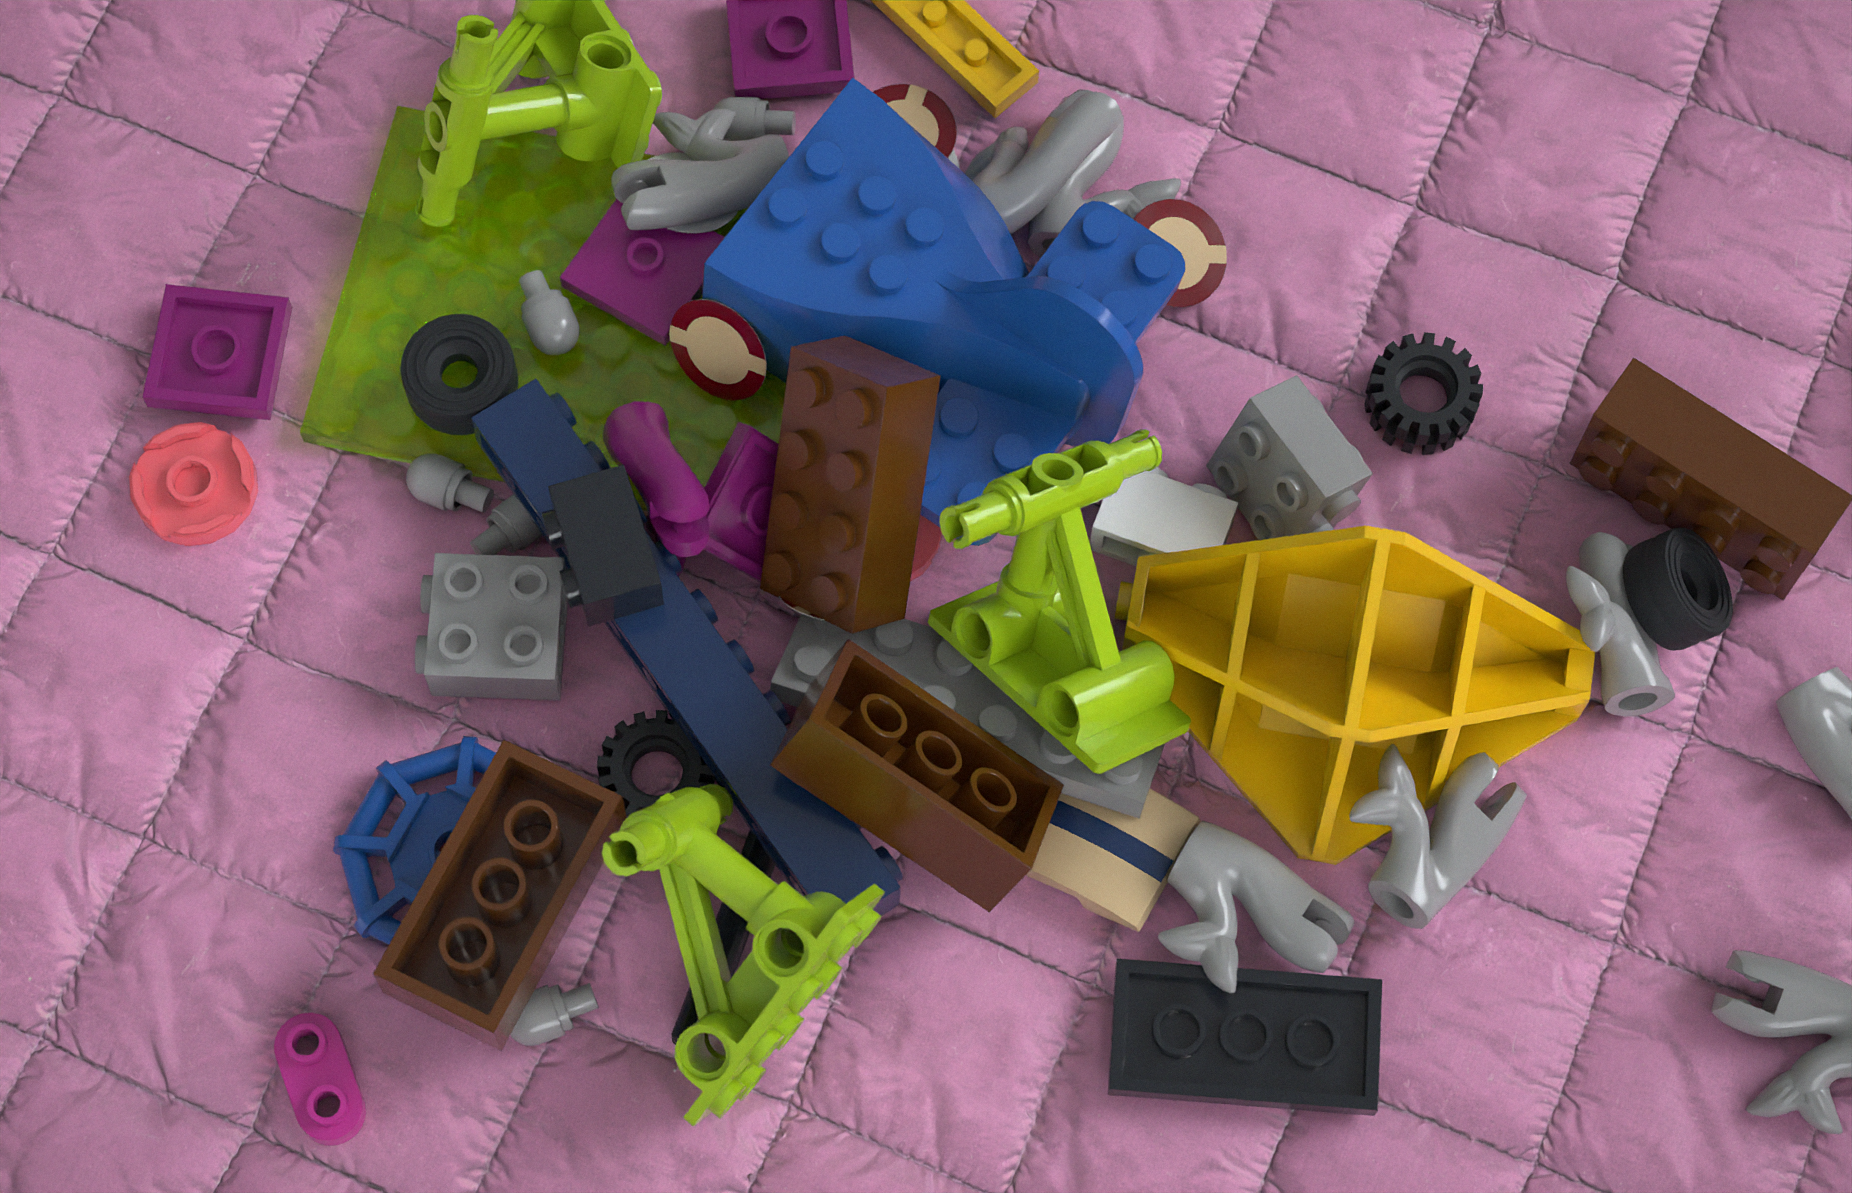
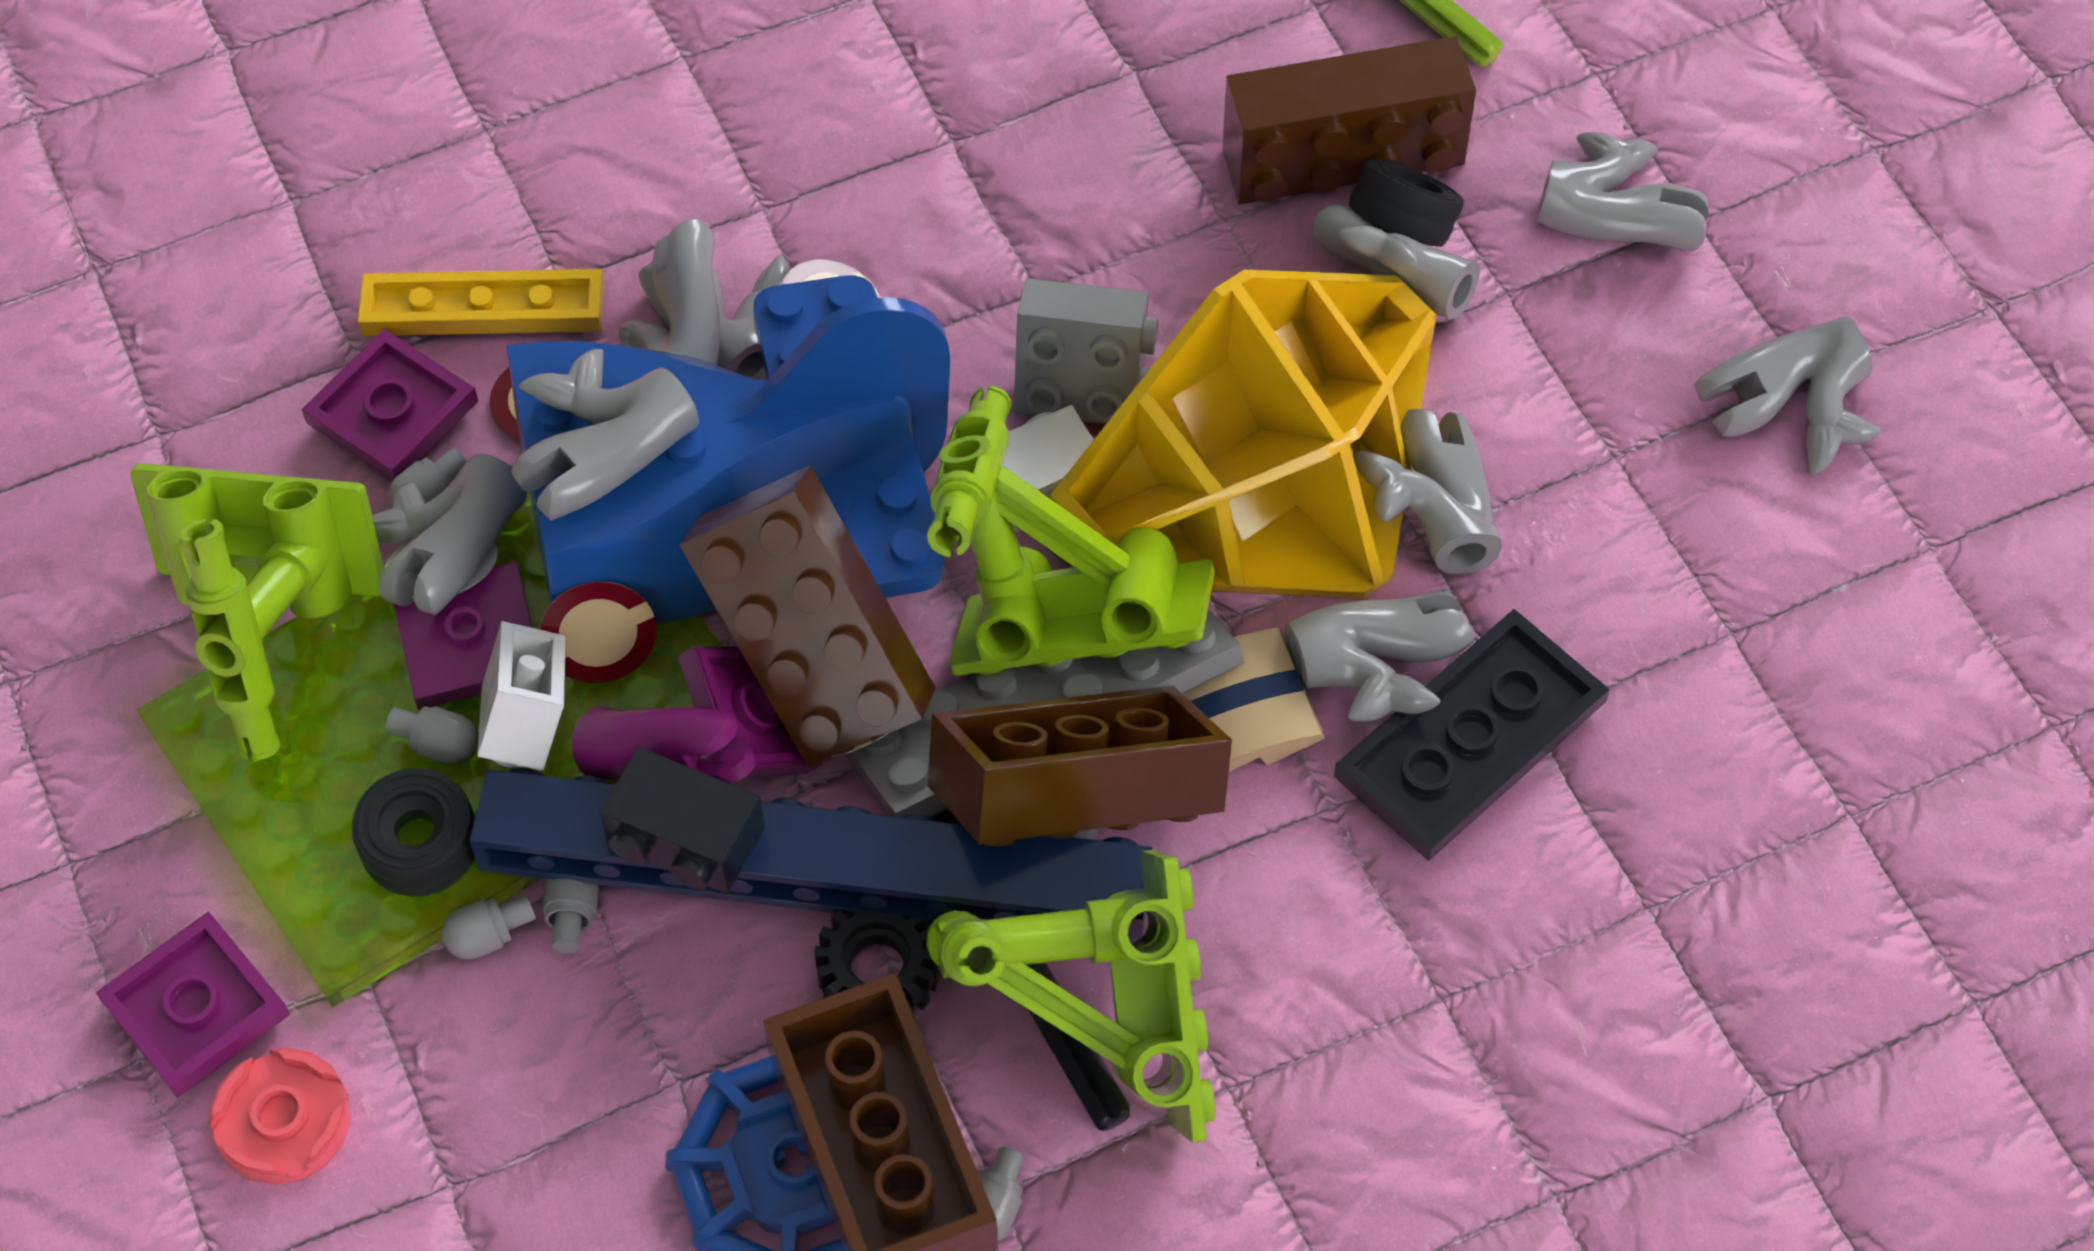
camera: 45 degrees left, 10 degrees down
light grey brick [415,553,568,700] -> none
black tyre [1364,332,1483,455] -> none
none -> white brick [477,621,565,771]
none -> light grey piece [511,349,699,521]

